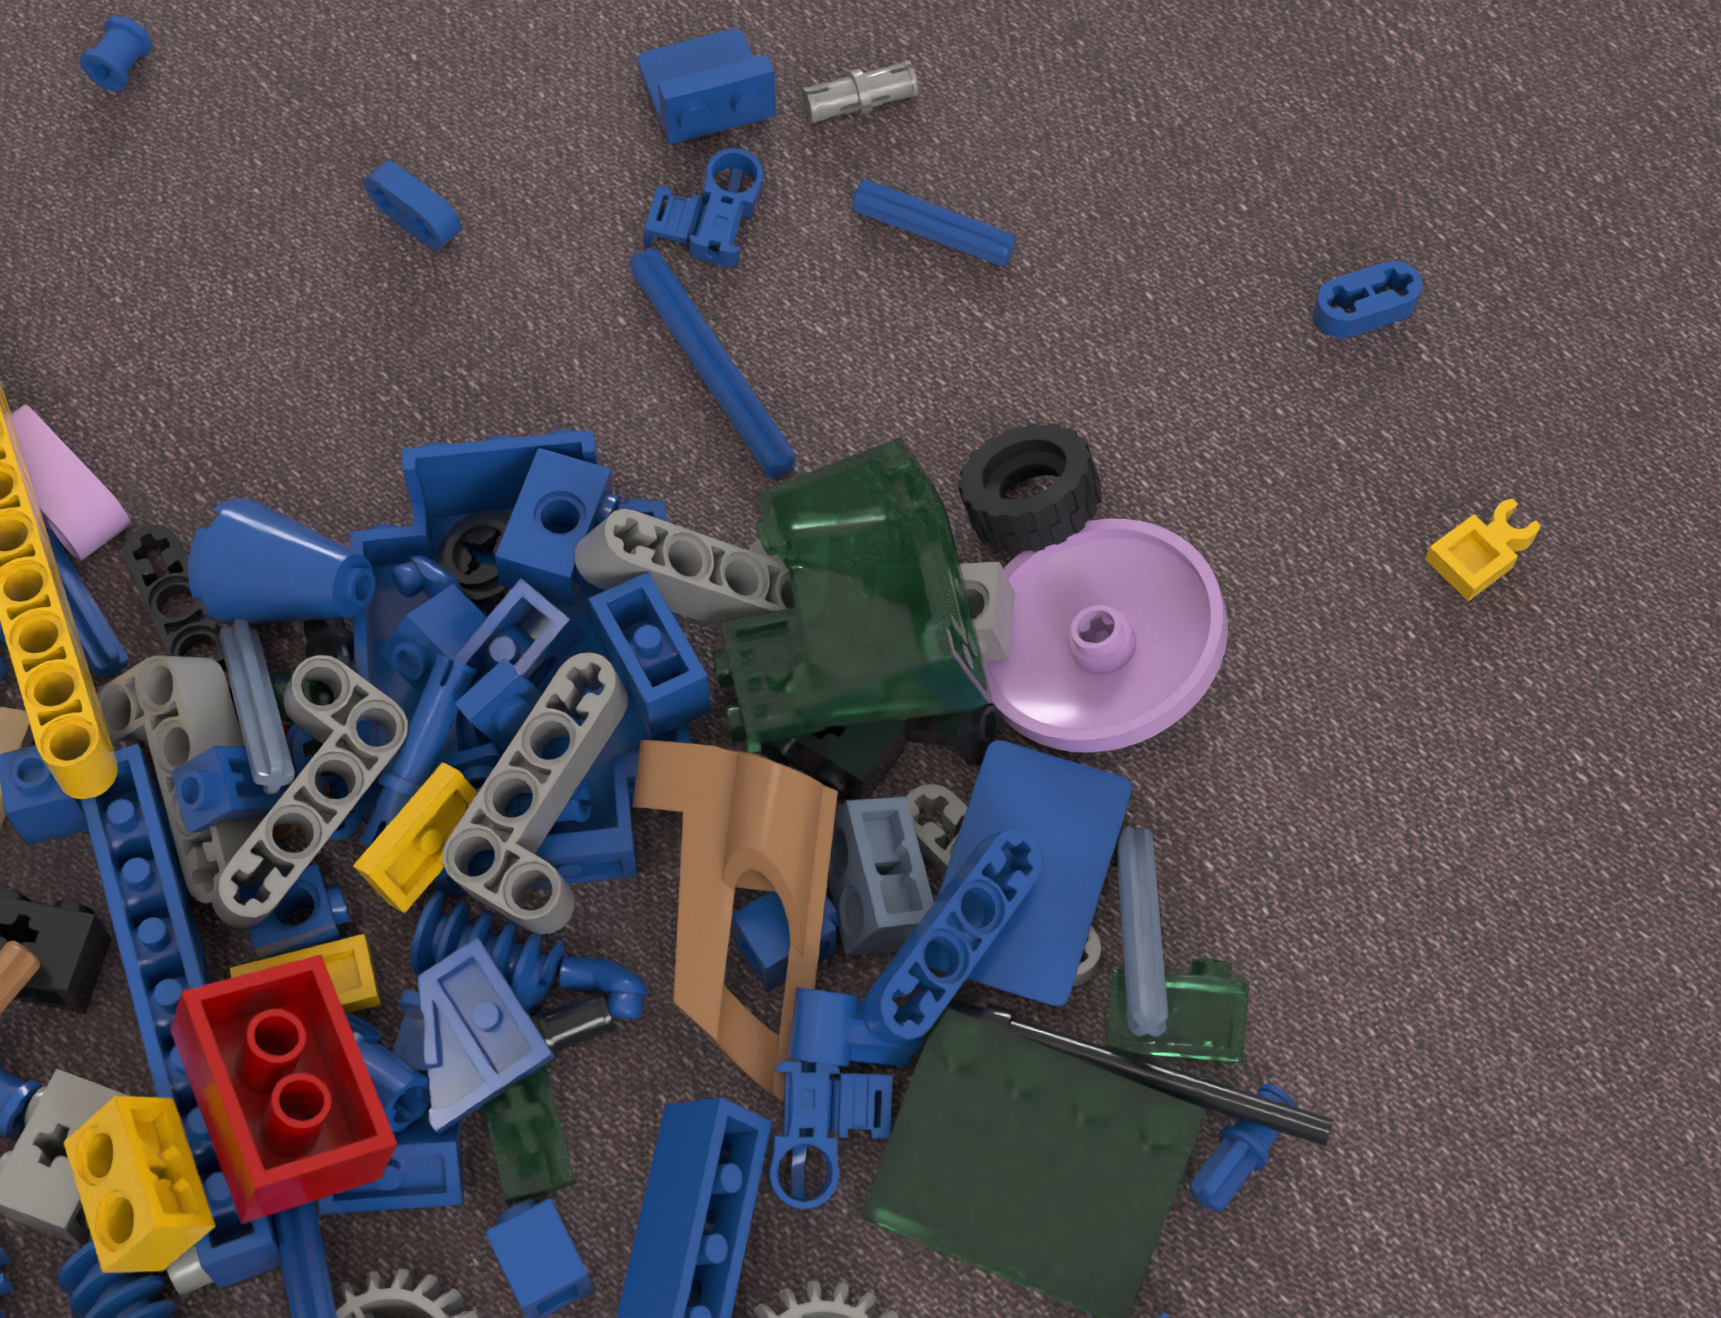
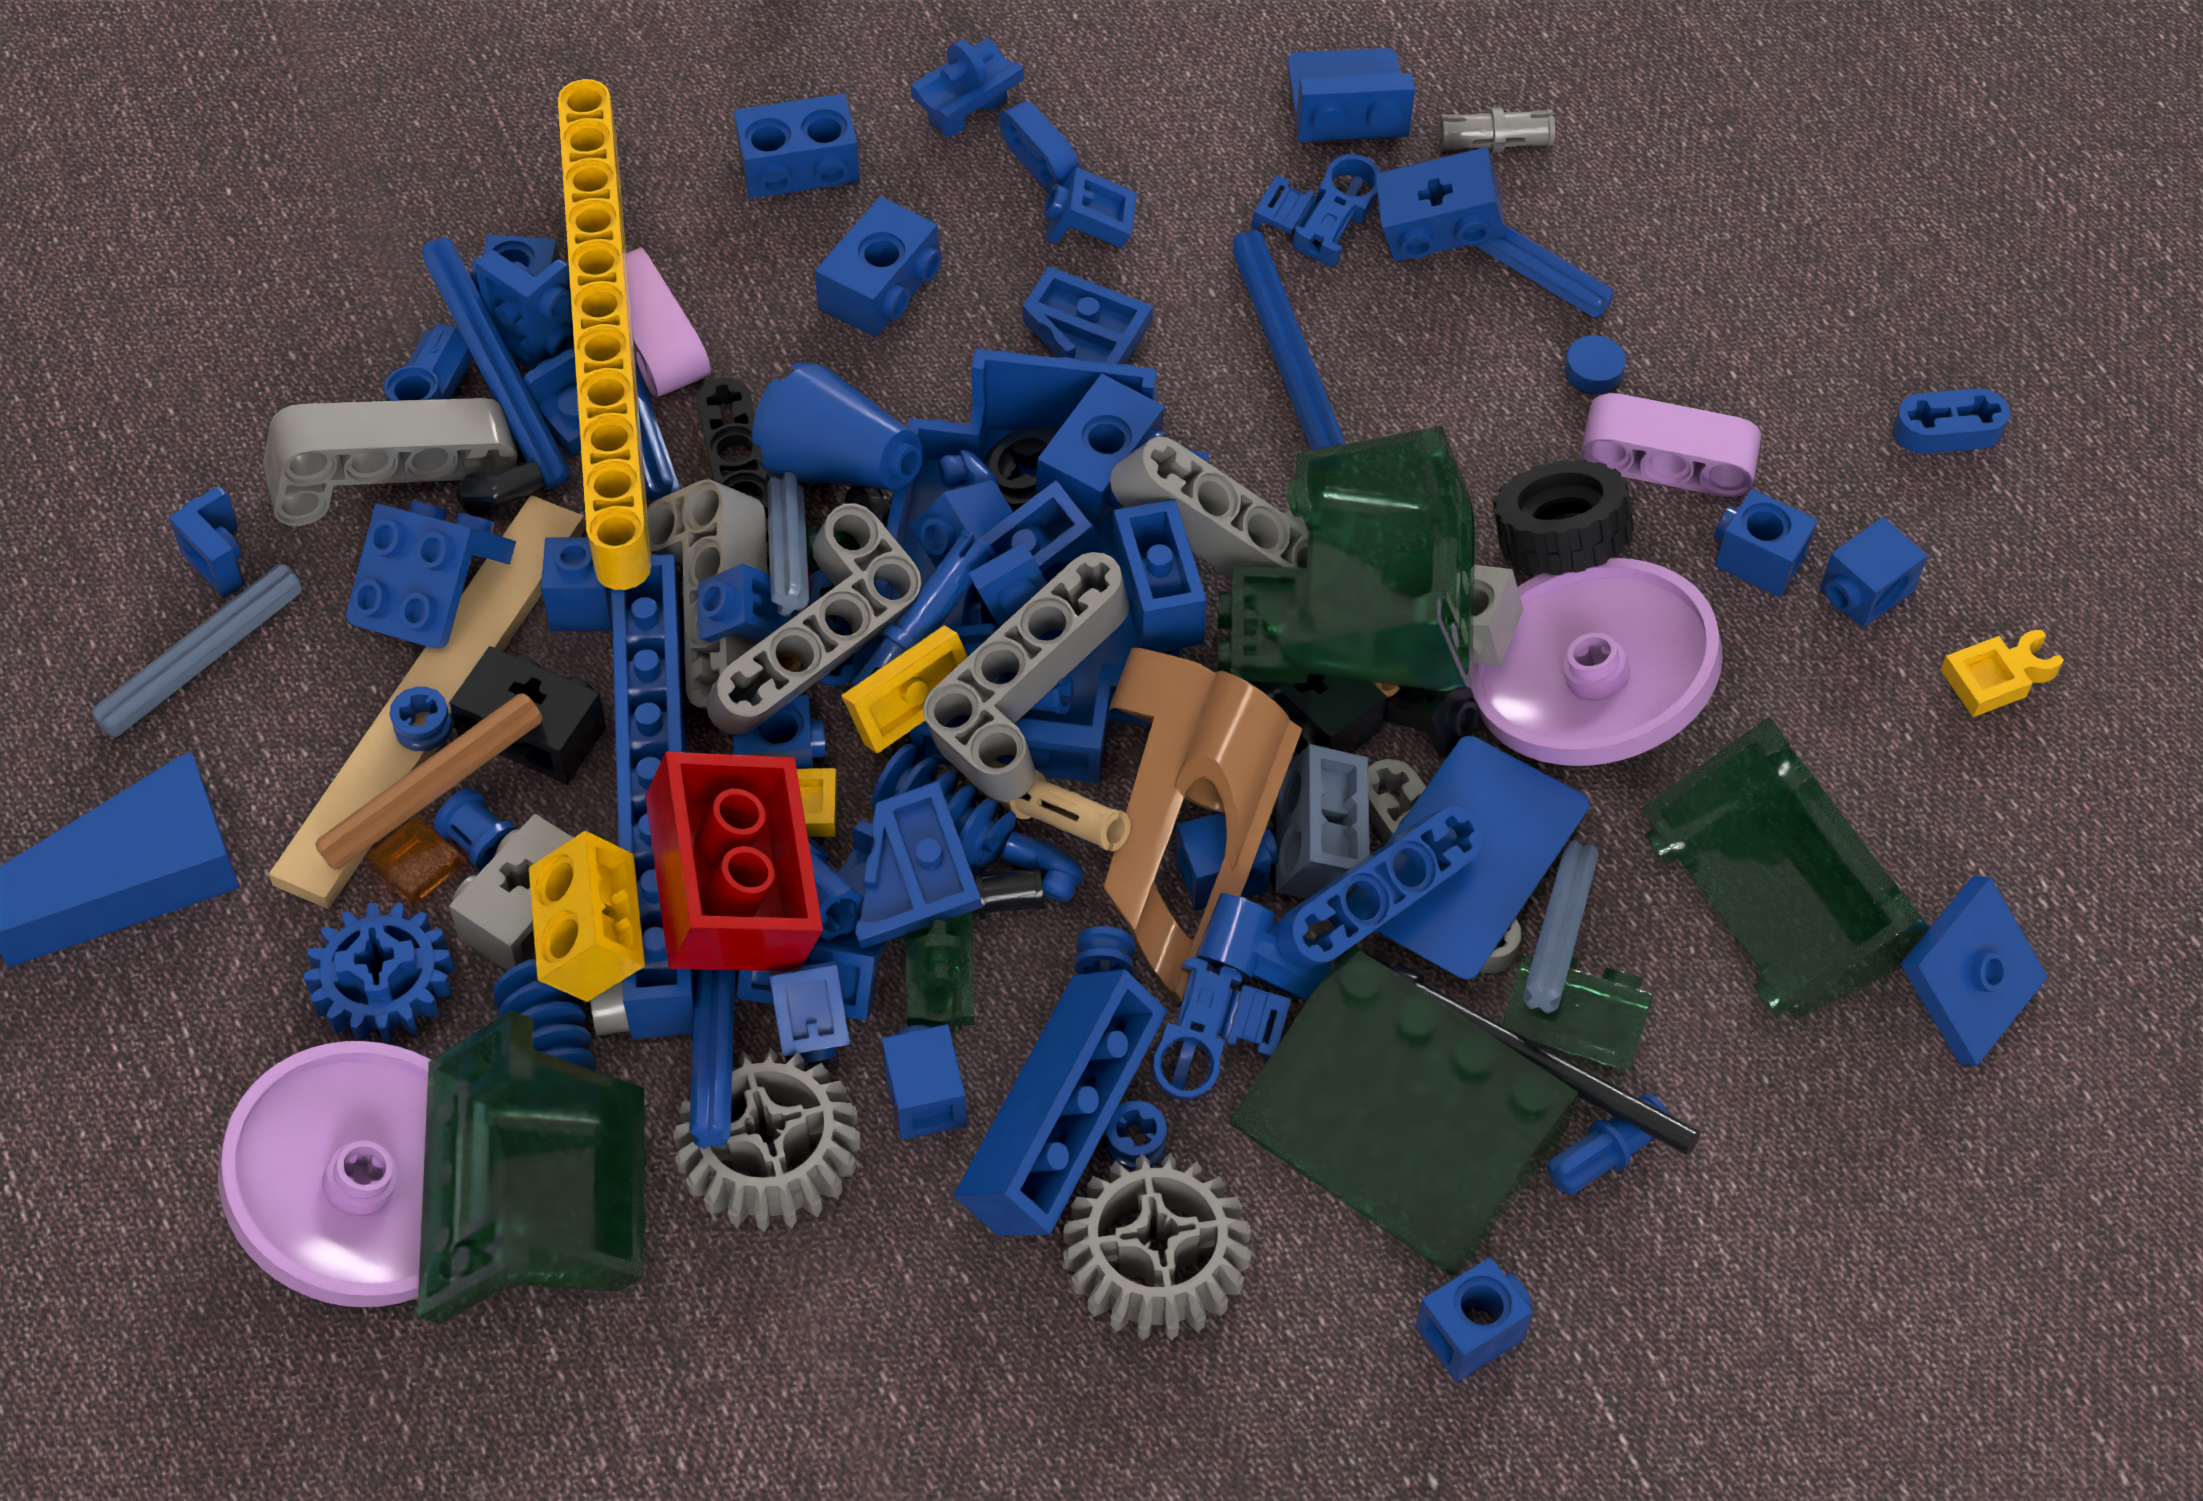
camera: 15 degrees right, 5 degrees down
none -> blue brick [733,93,860,199]
none -> blue bracket [769,961,850,1063]
none -> blue brick [815,196,942,337]
none -> blue hips [911,37,1024,137]
none -> tan pin [965,759,1131,851]
none -> blue wing [1022,266,1153,365]
none -> blue bracket [1043,167,1137,248]
none -> blue bush [1075,926,1136,975]
none -> blue bush [1106,1101,1167,1170]
none -> blue brick [1375,147,1507,262]
none -> blue tile [1564,335,1626,394]
none -> lavender beam [1581,393,1761,497]
none -> clear green windscreen [1641,716,1929,1020]
none -> blue brick [1714,488,1818,598]
none -> blue brick [1819,516,1928,628]
none -> blue plate [1900,876,2048,1066]

